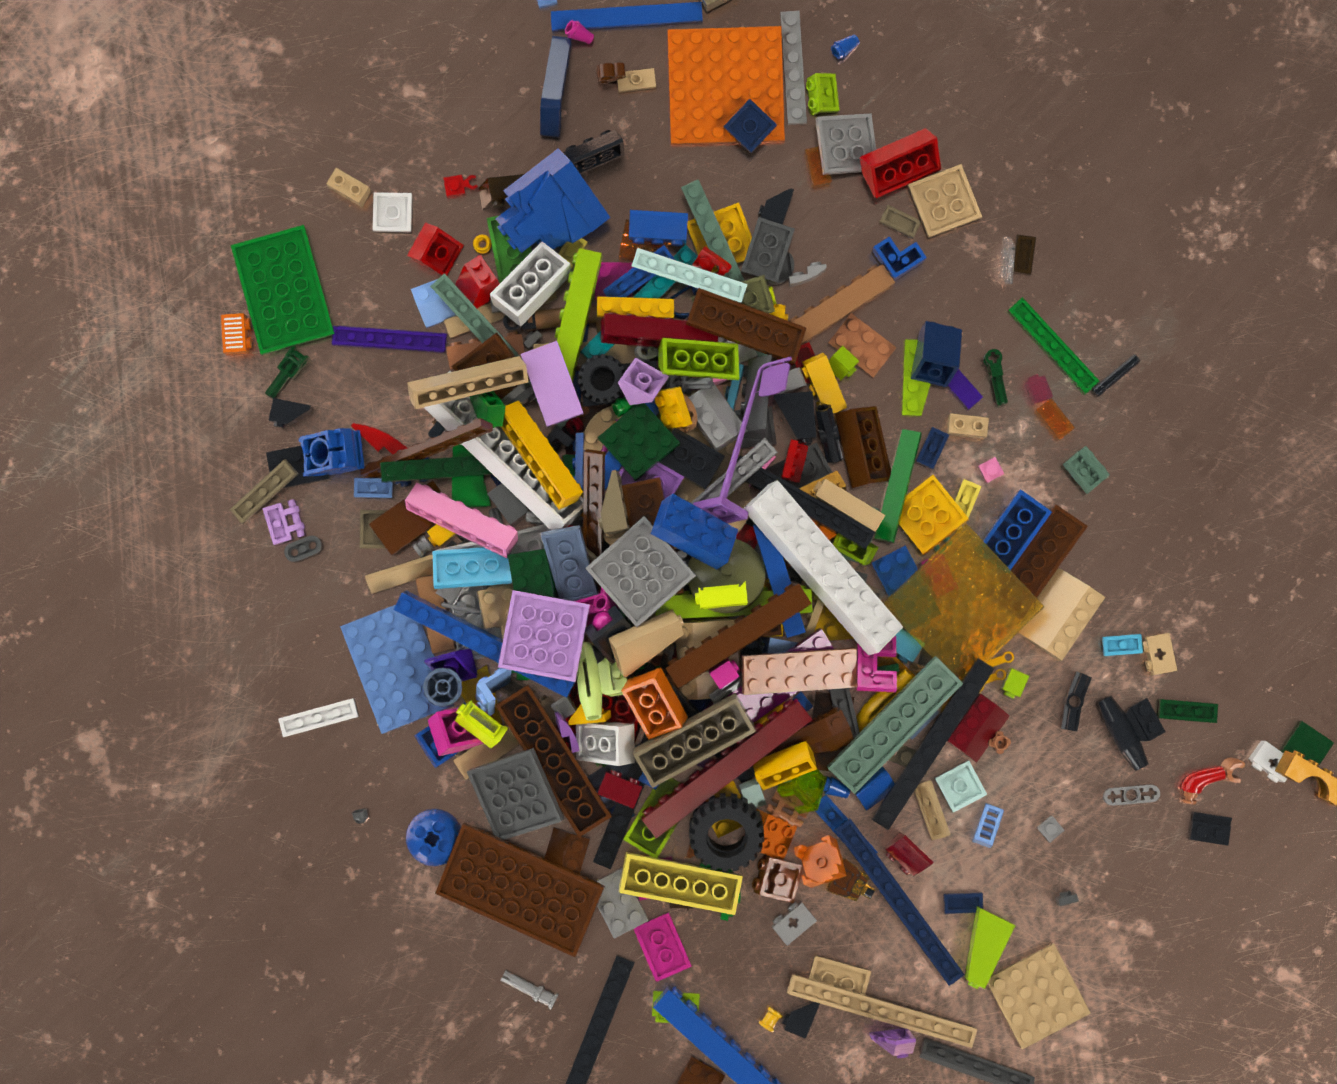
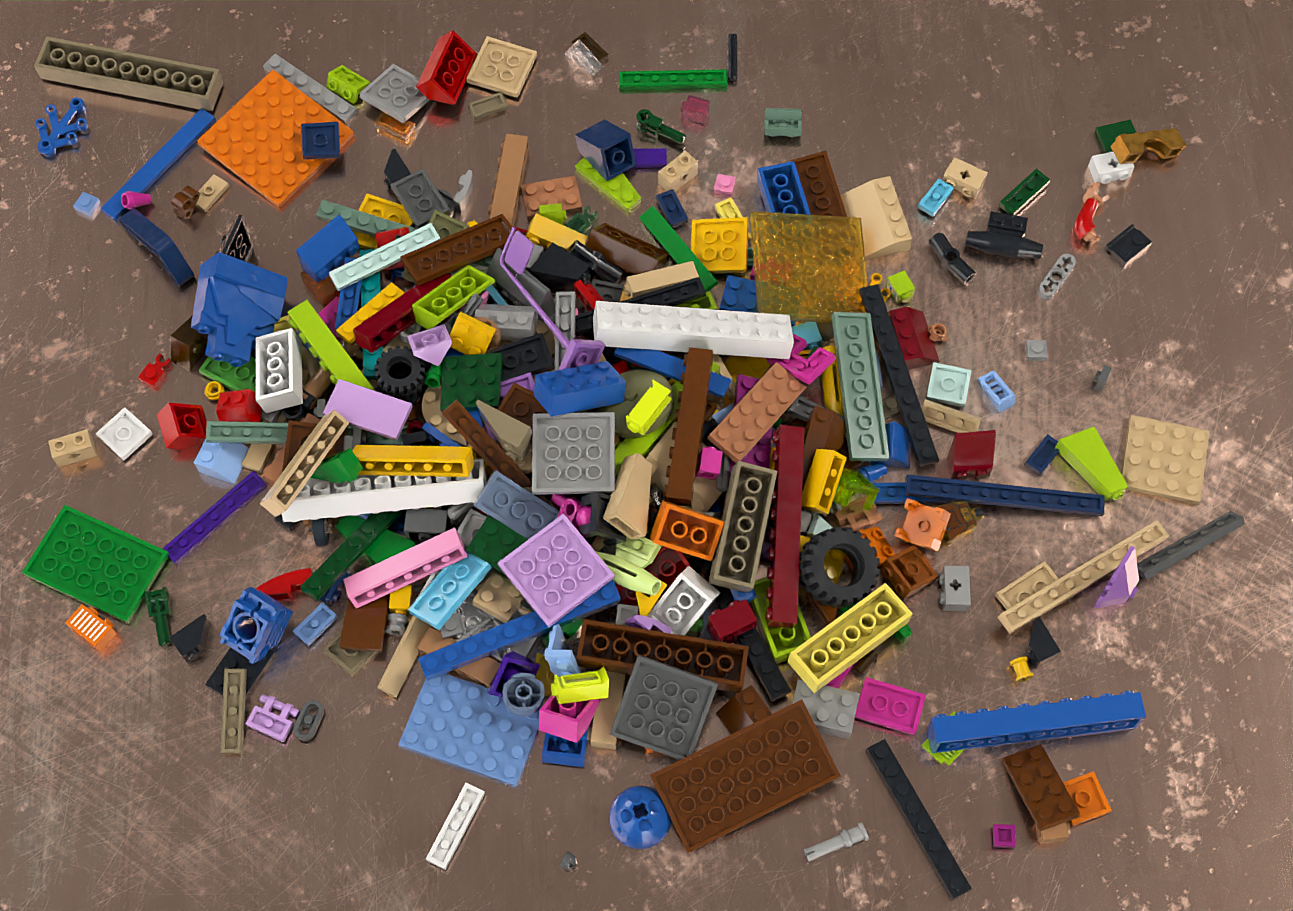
camera: 50 degrees left, 20 degrees down
reddish brown plate [360,418,493,478] -> none
blue cone [831,34,860,59] -> none
blue brick [872,236,927,281] -> none
clear orange plate [1035,398,1075,440] -> none
none -> clear green plate [565,206,598,234]

